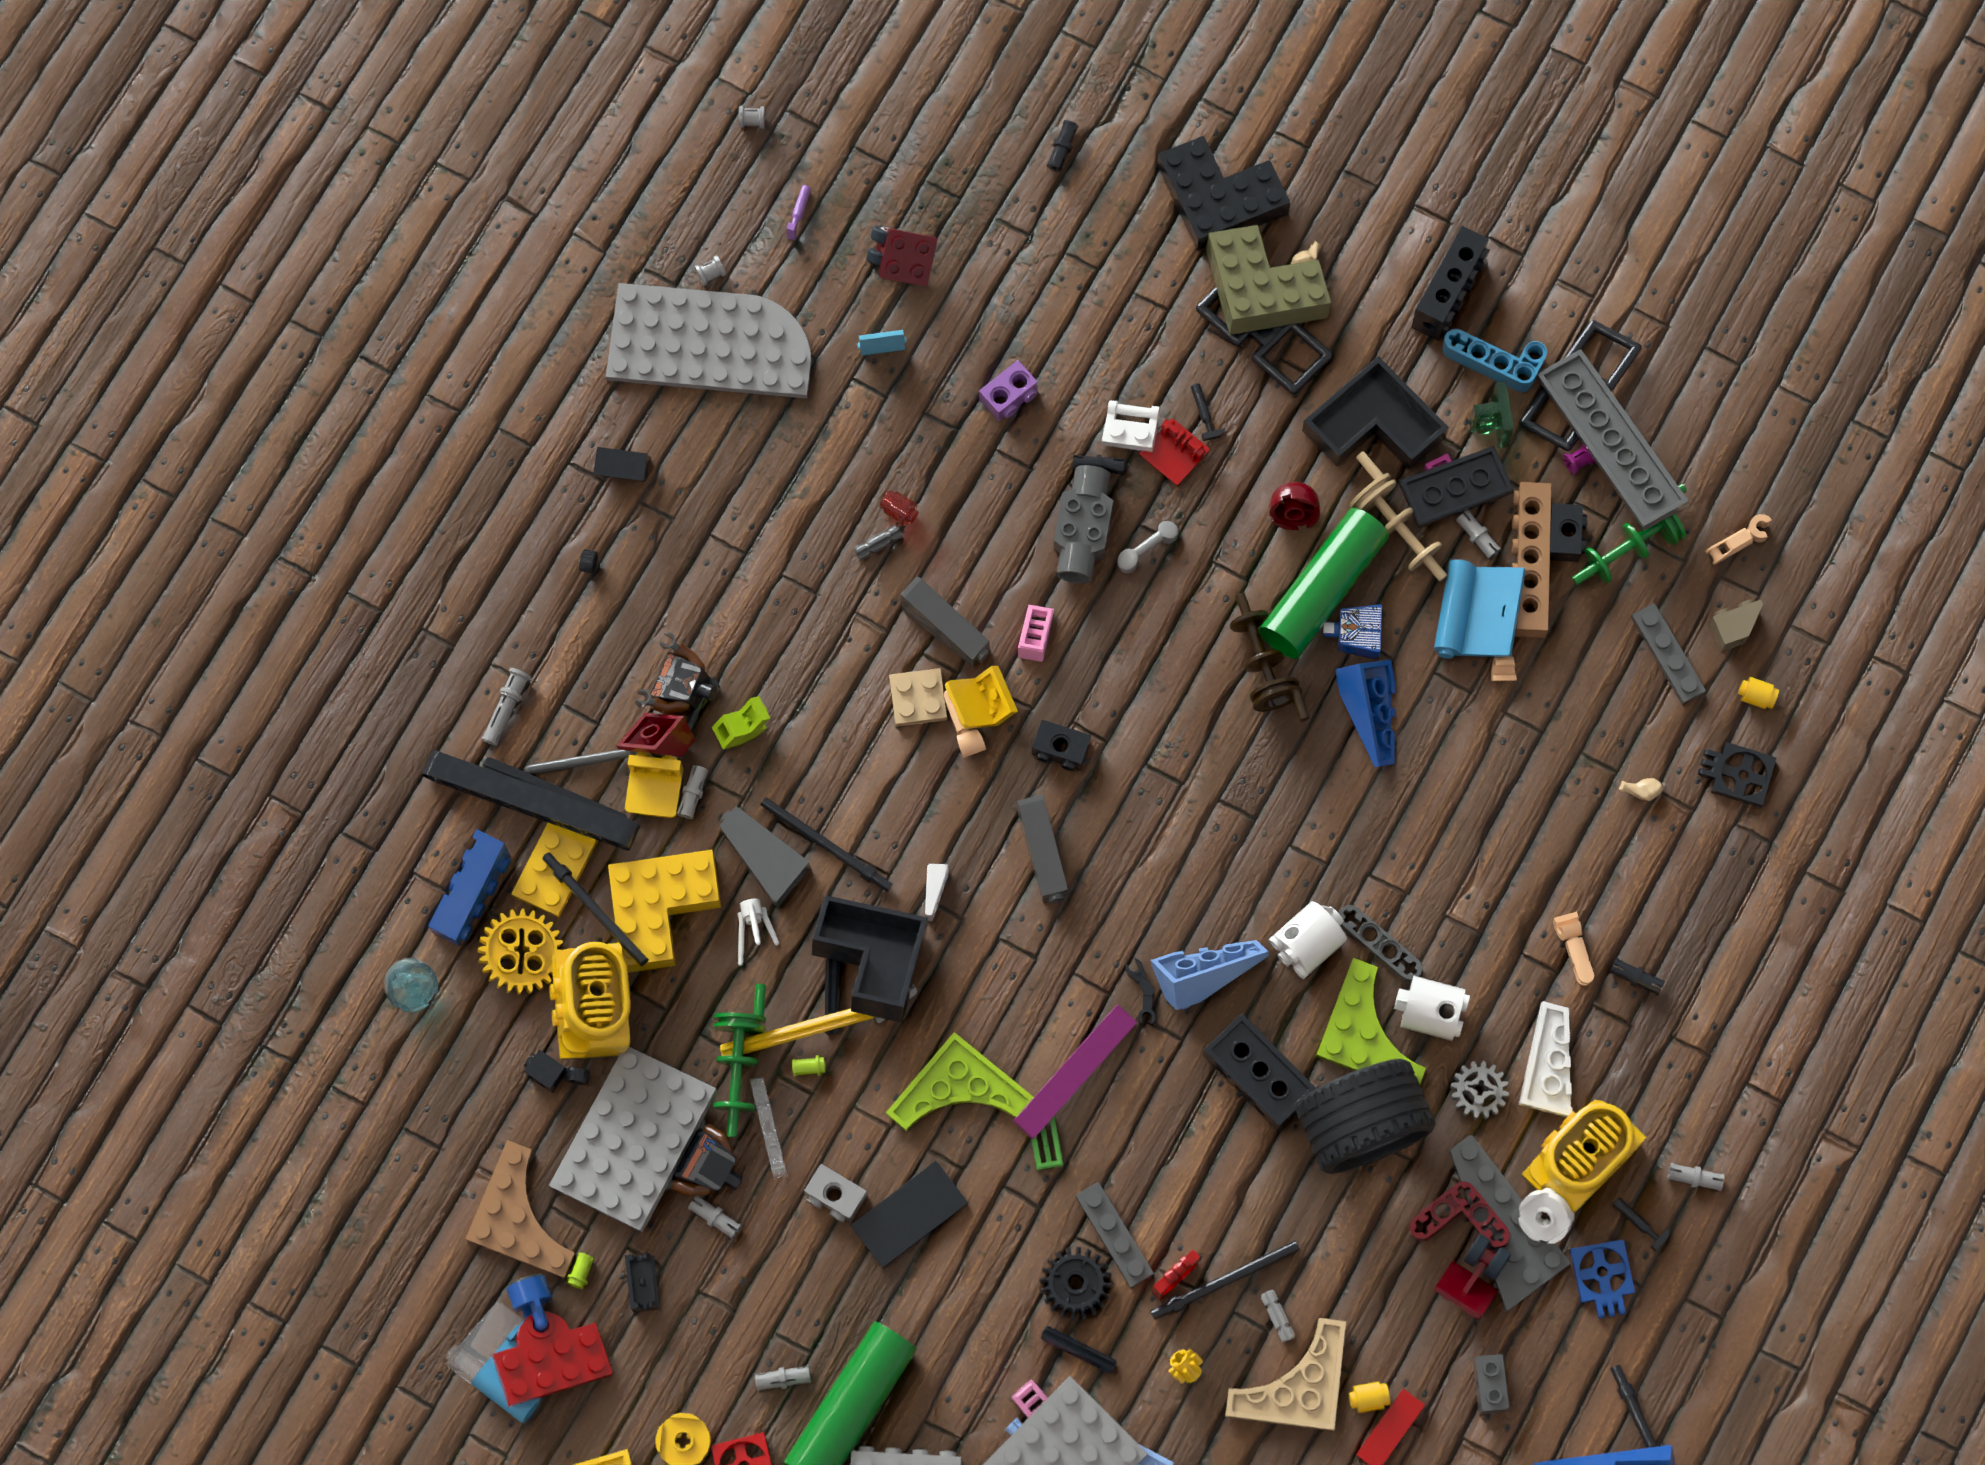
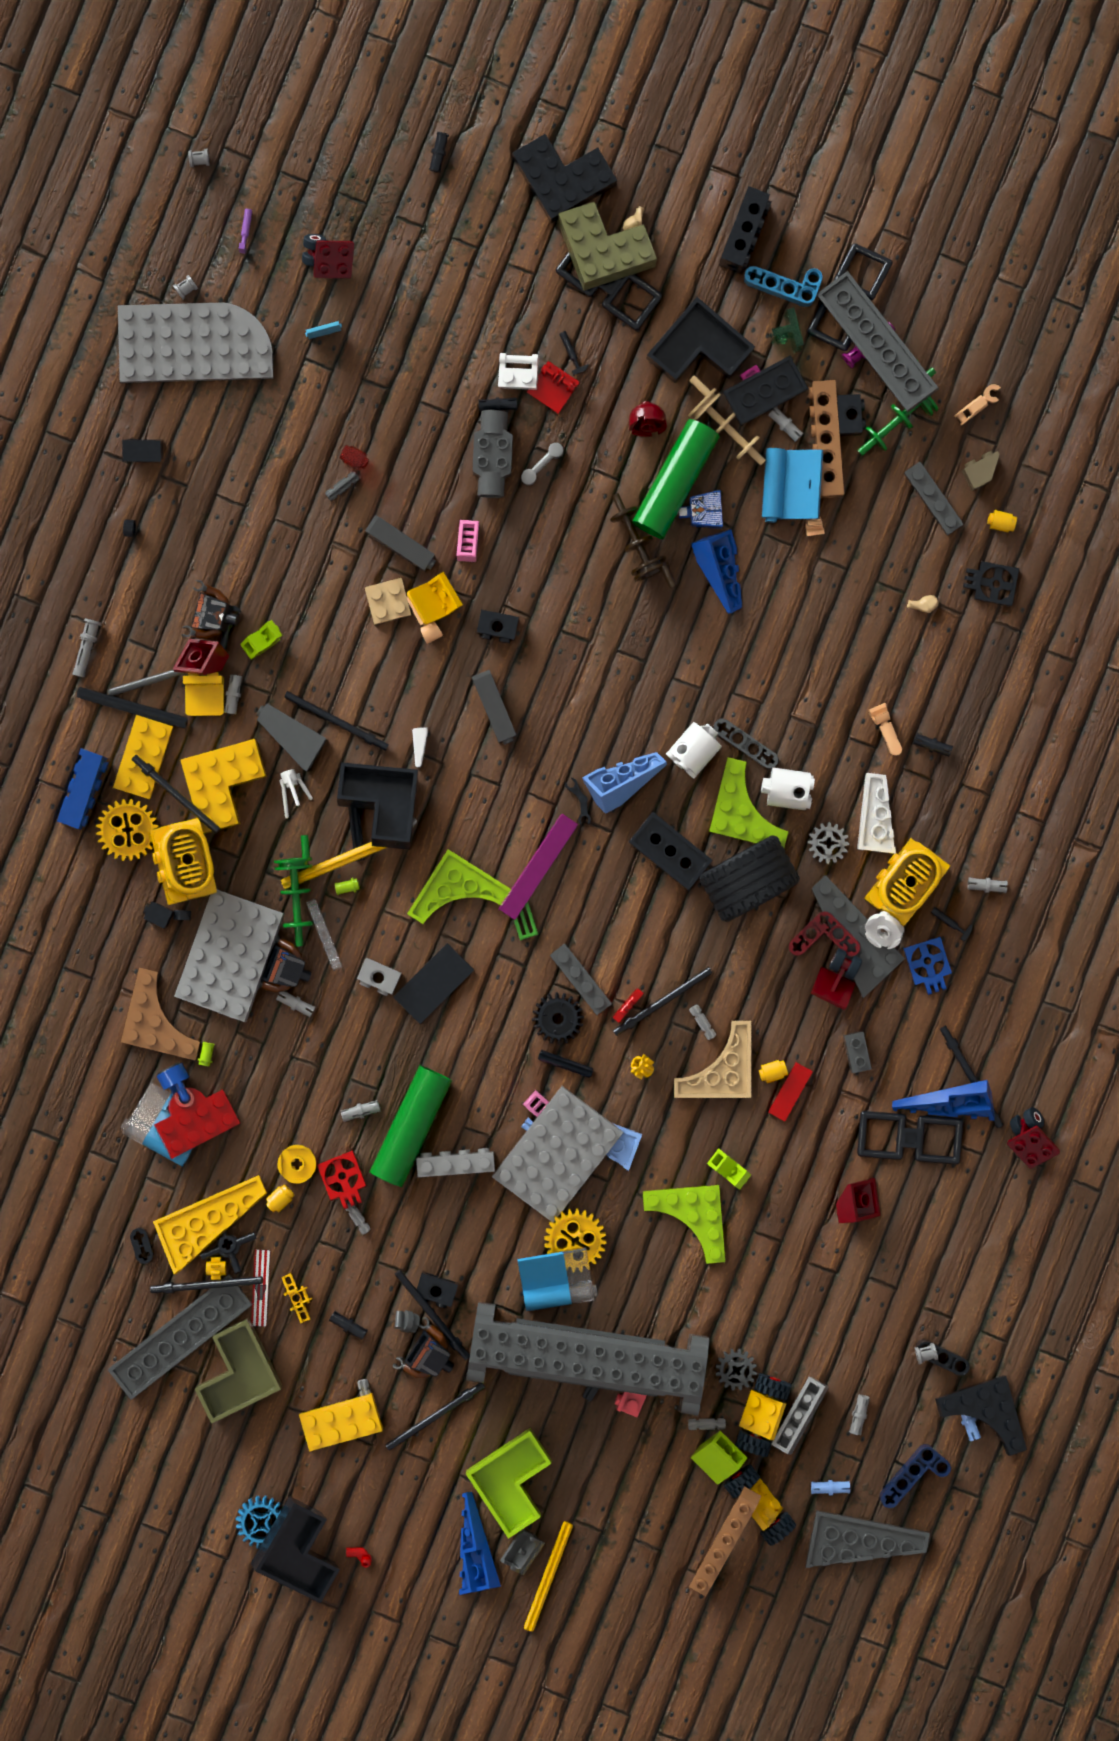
camera: 15 degrees left, 15 degrees up
clear light blue cylinder [384,958,439,1012] -> none
black beam [421,750,640,851] -> none
black hinge [625,1253,660,1313] -> none
medium lavender brick [979,360,1038,421] -> none

